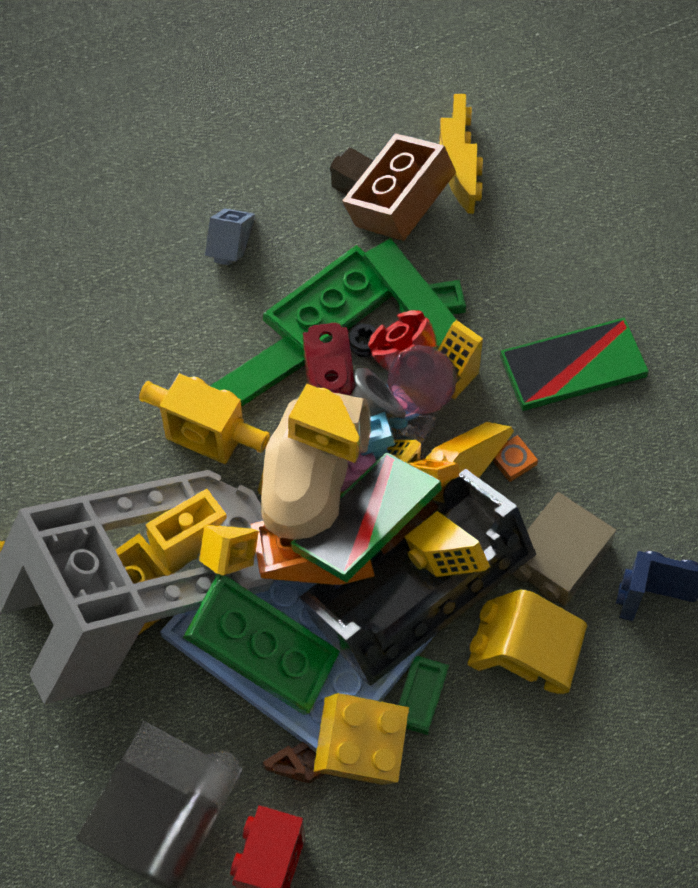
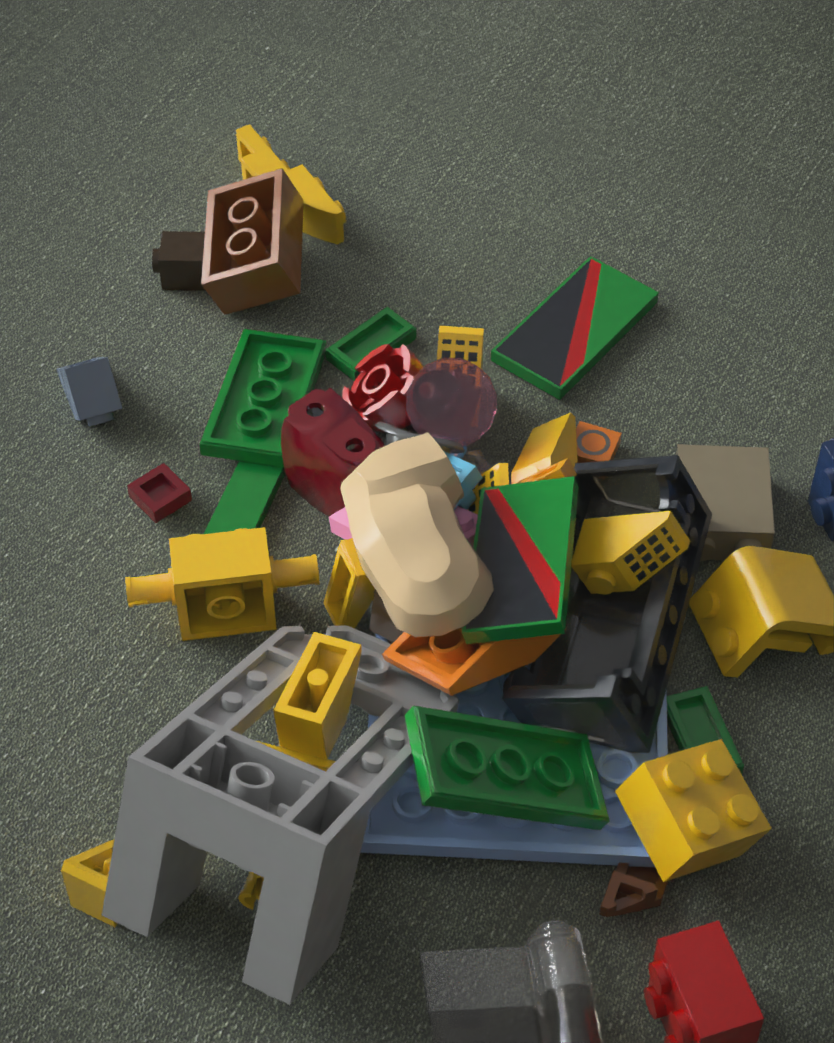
camera: 35 degrees left, 10 degrees down
yellow slope [199,525,259,575] -> none
yellow slope [288,384,360,463] -> none
green tile [364,238,456,351] -> none
none -> dark red plate [127,463,192,523]

